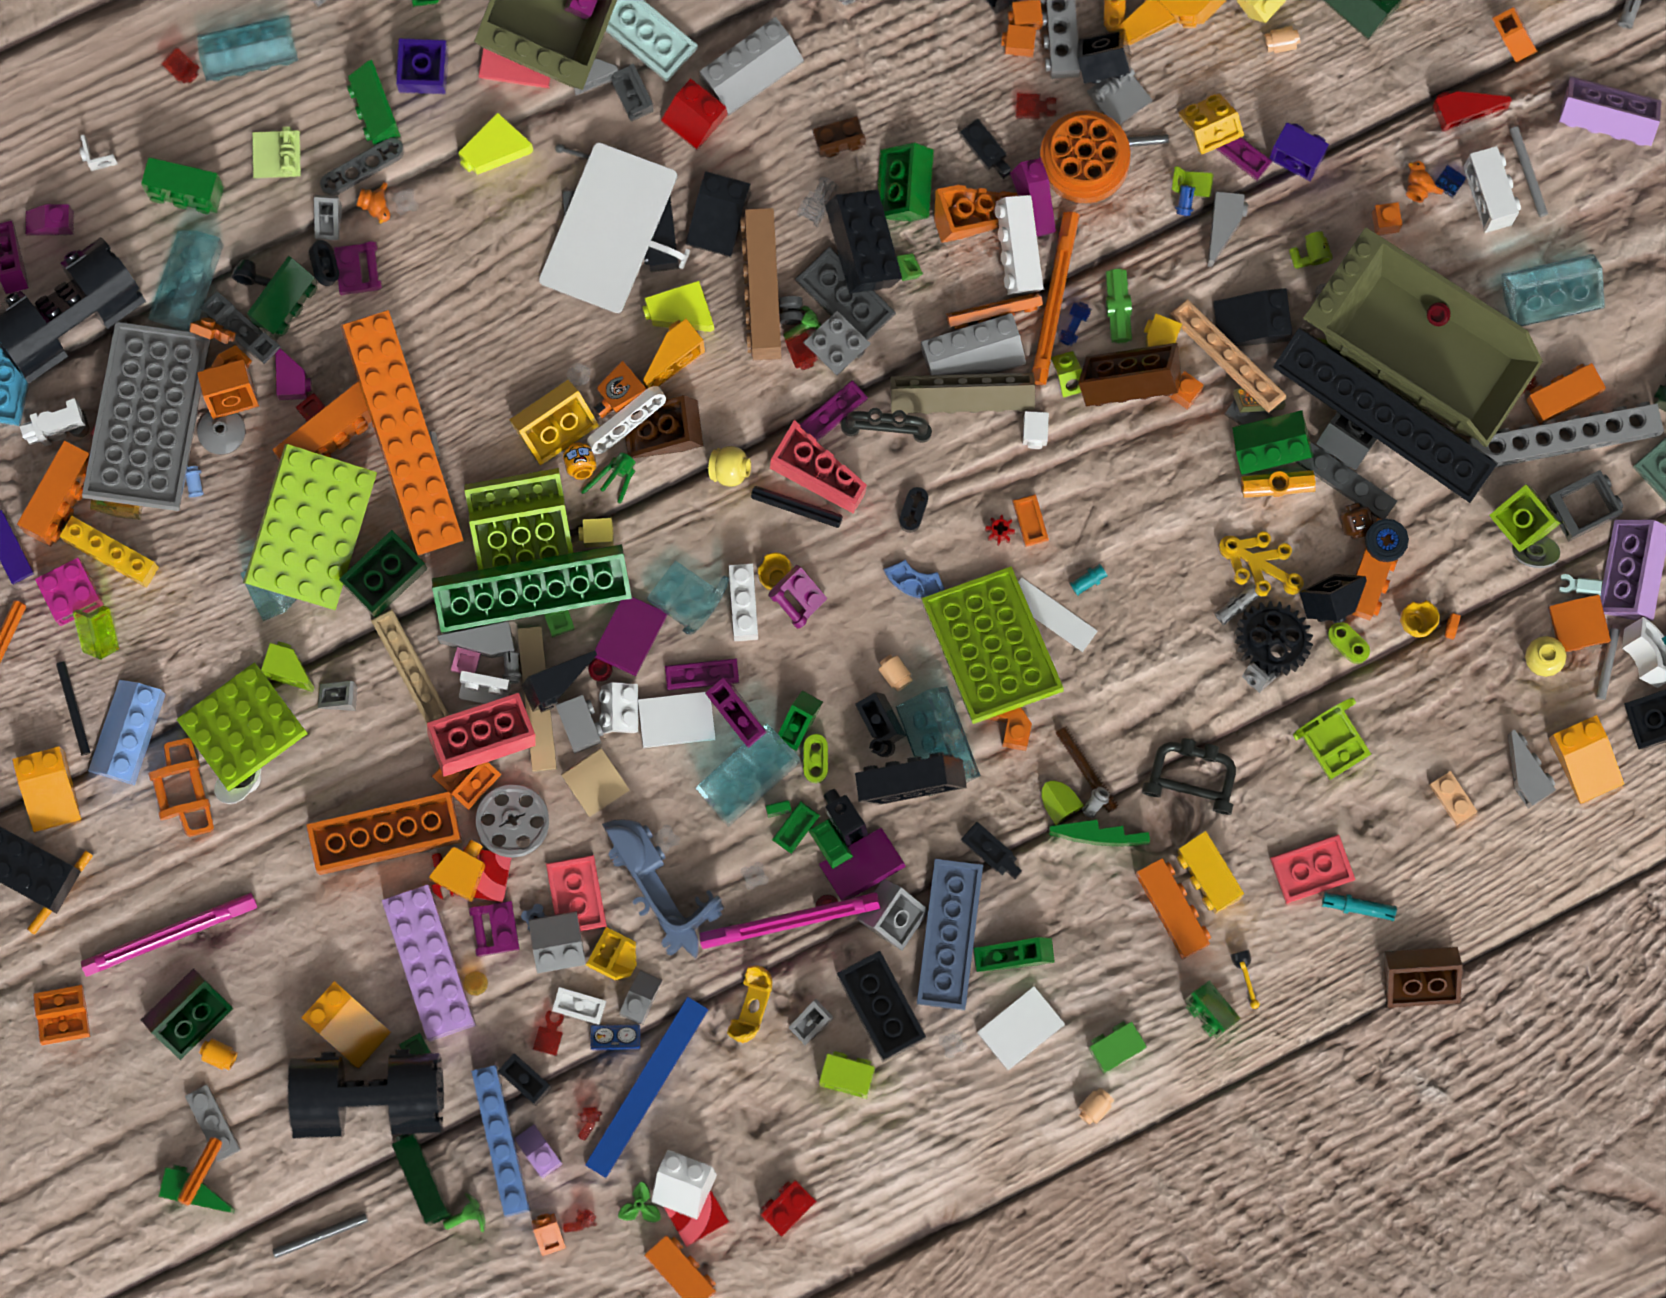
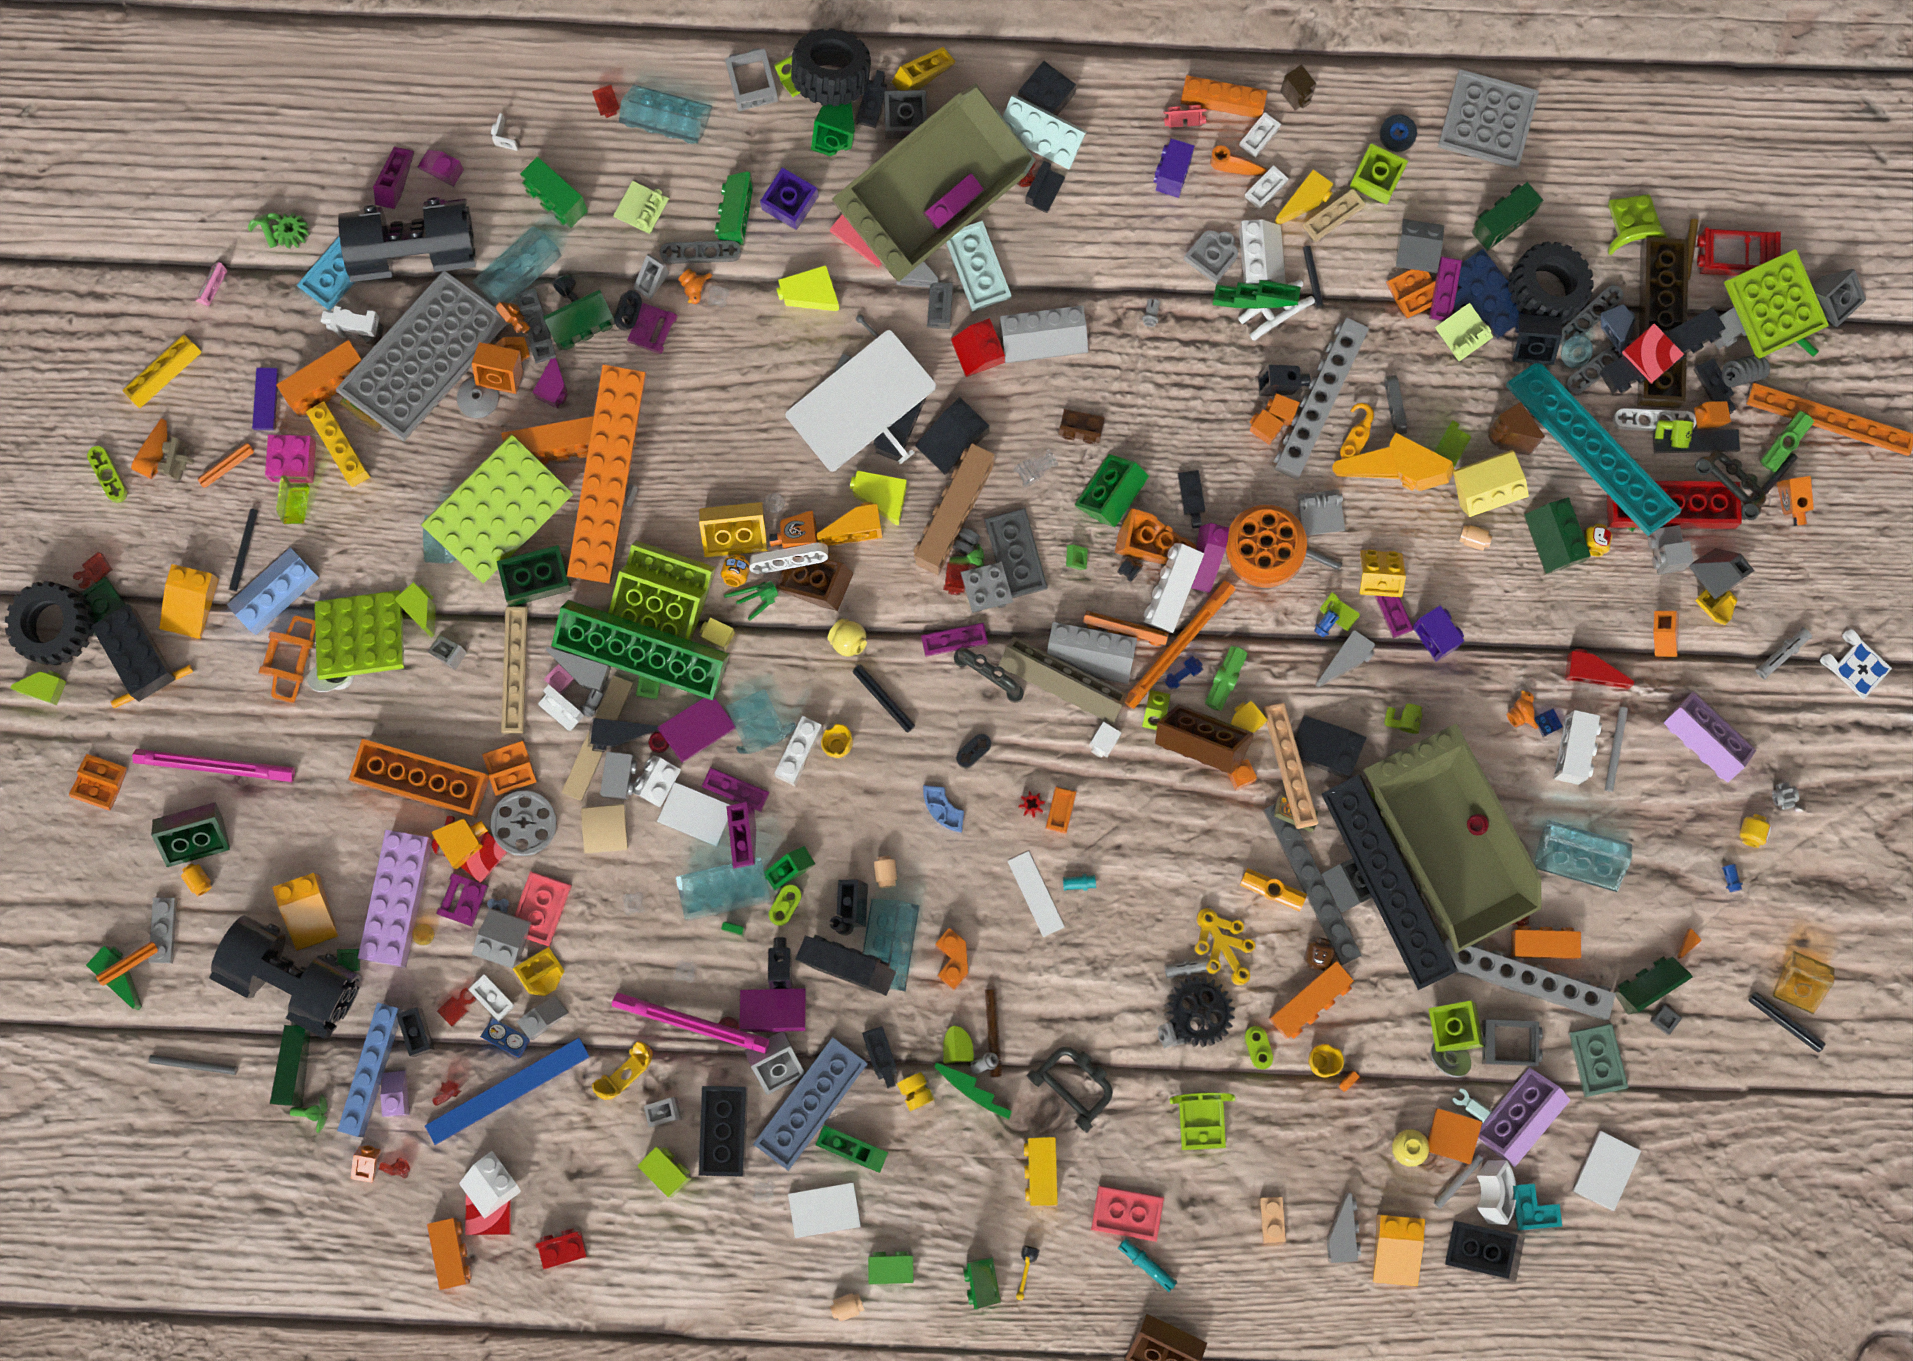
camera: 30 degrees right, 0 degrees up
light blue pin [185,466,204,498] -> none
red tile [295,393,325,422] -> none
coral brick [427,693,535,777] -> none
sand blue piece [602,819,724,959] -> none
bright green plant [618,1181,661,1222] -> none
magenta plate [768,564,828,629] -> none
coral wedge [770,420,867,514] -> none
green tile [772,801,820,854] -> none
green tile [809,819,853,869] -> none
black brick [825,189,902,294] -> none
lime plate [921,566,1064,724] -> none
clear red plate [1016,93,1057,119] -> none
black brick [1077,28,1131,84] -> none
orange brick [1135,858,1211,960] -> none
green slope [1232,410,1314,475] -> none
black slope [1299,574,1367,623] -> none
black bush [1365,519,1409,562] -> none
orange brick [1372,202,1402,235] -> none
none -> yellow wheel [897,1072,935,1112]
none -> black wheel [1117,555,1143,582]

